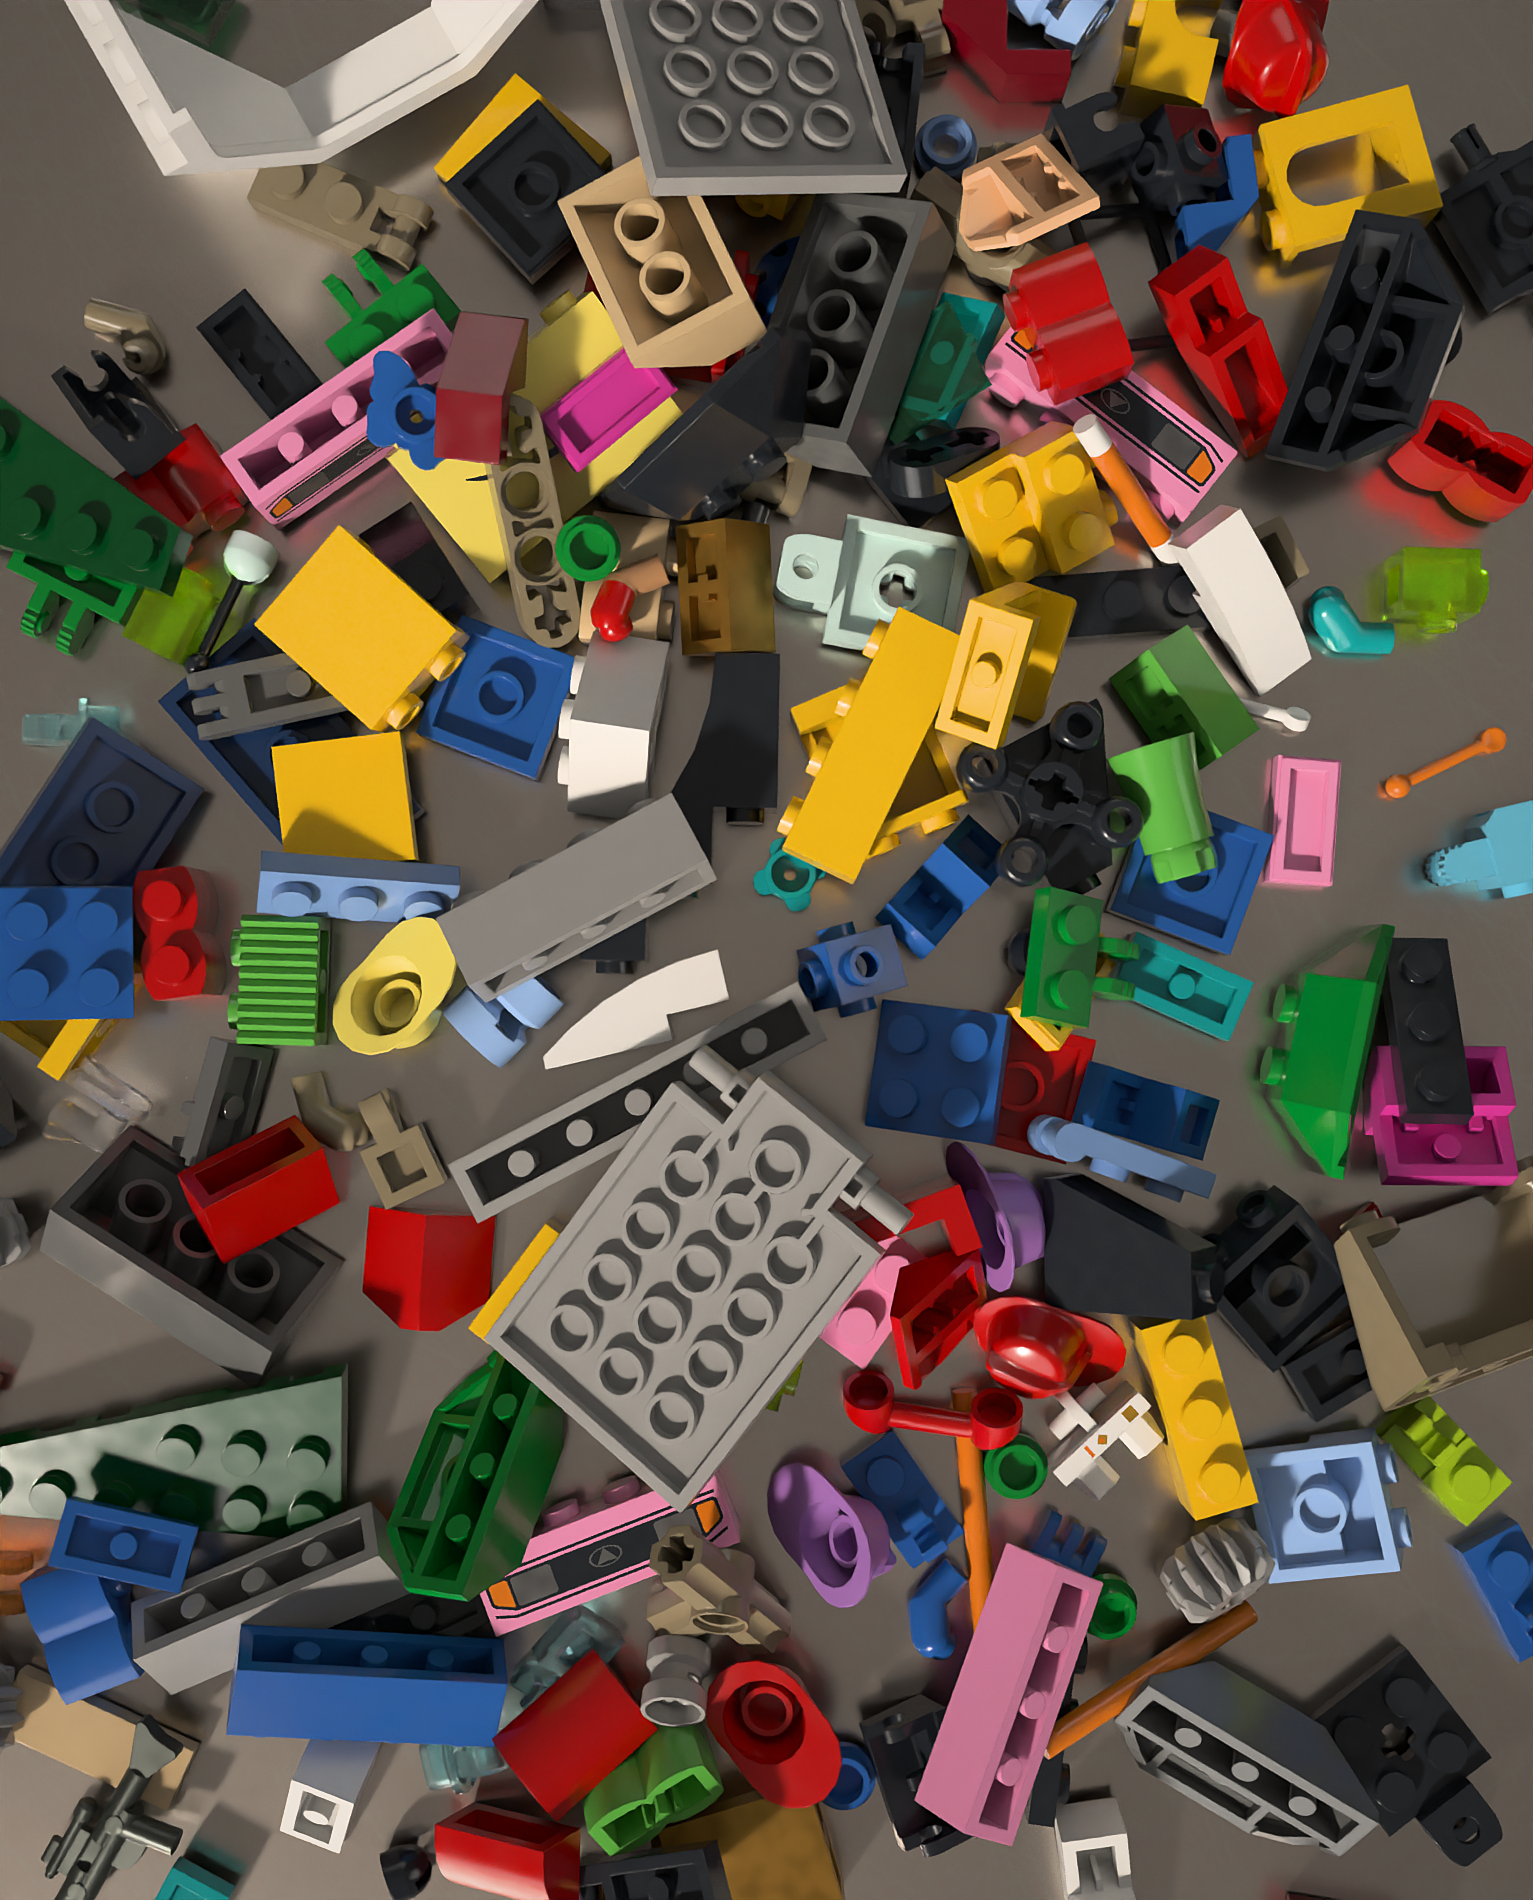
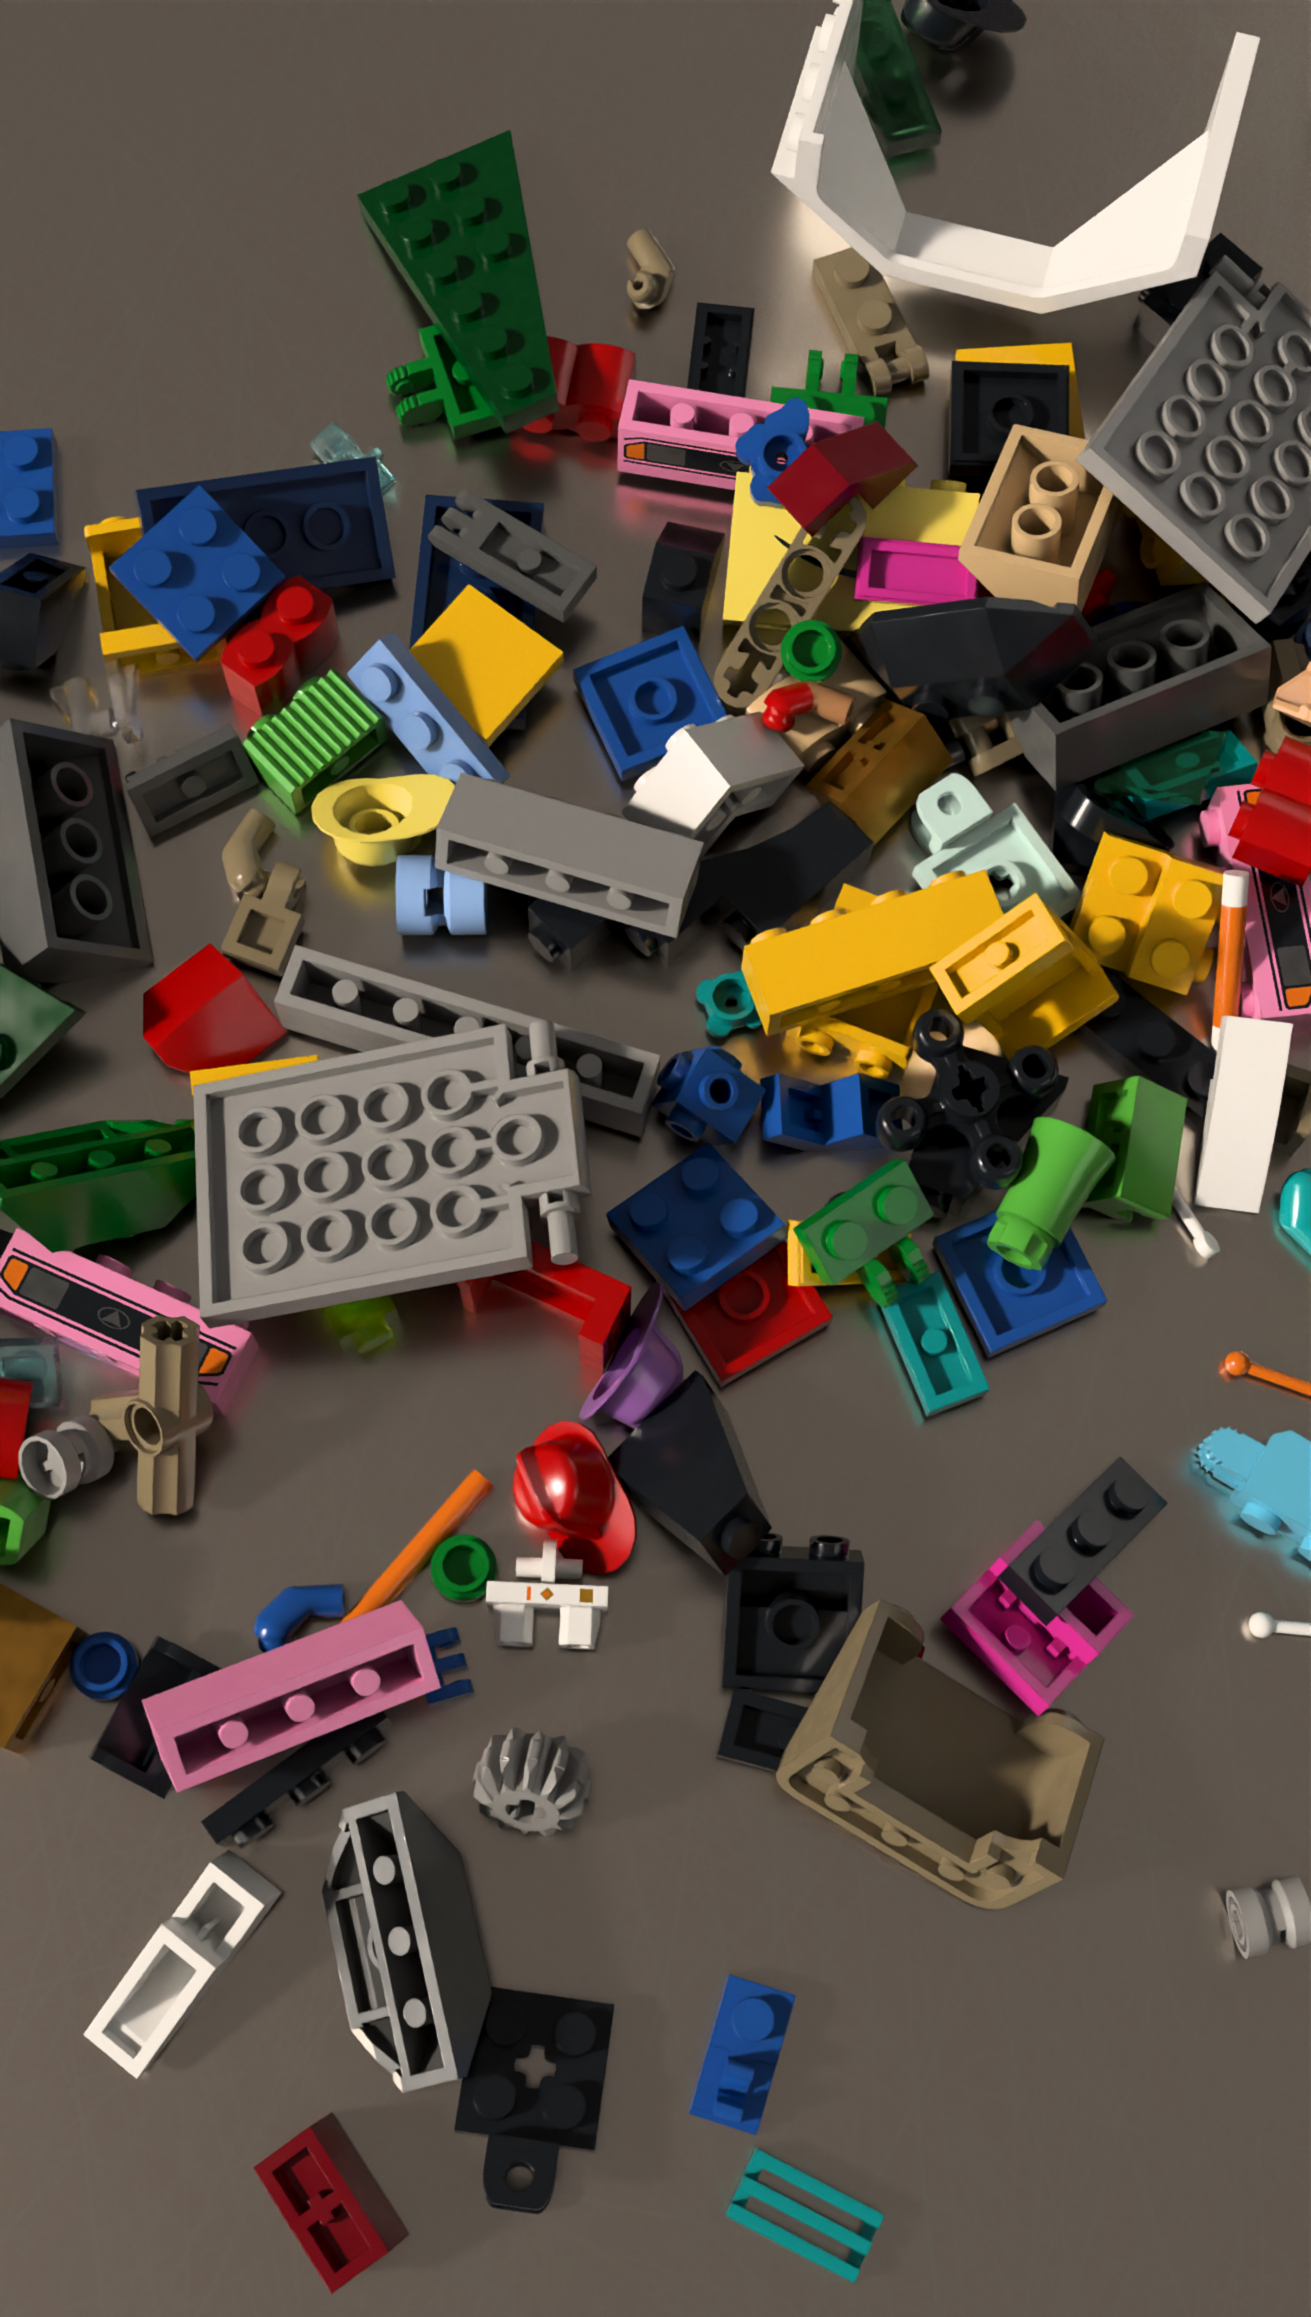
camera: 45 degrees right, 15 degrees down
black hinge [51,350,186,481] -> none
clear neon green brick [121,567,222,668] -> none
red brick [177,1115,340,1264] -> none
hinge [184,530,280,674] -> none
yellow panel [254,525,470,733] -> none
white slope [543,949,730,1069] -> none
red piece [706,1660,842,1808] -> none
medium lavender piece [767,1462,897,1608] -> none
bright pink plate [820,1235,929,1370] -> none
blue plate [840,1427,964,1569] -> none
red bar [843,1370,1023,1450] -> none
red slope [890,1249,988,1390] -> none
medium blue plate [1027,1114,1217,1203] -> none
orange bar [1044,1600,1258,1760] -> none
blue slope [1071,1061,1220,1161] -> none
green plate [1087,1574,1137,1640] -> none
yellow arch [1127,1316,1259,1521] -> none
light blue plate [1244,1427,1413,1584] -> none
green wedge [1260,924,1396,1180] -> none
bright pink tile [1264,755,1342,887] -> none
lime plate [1371,1396,1513,1527] -> none

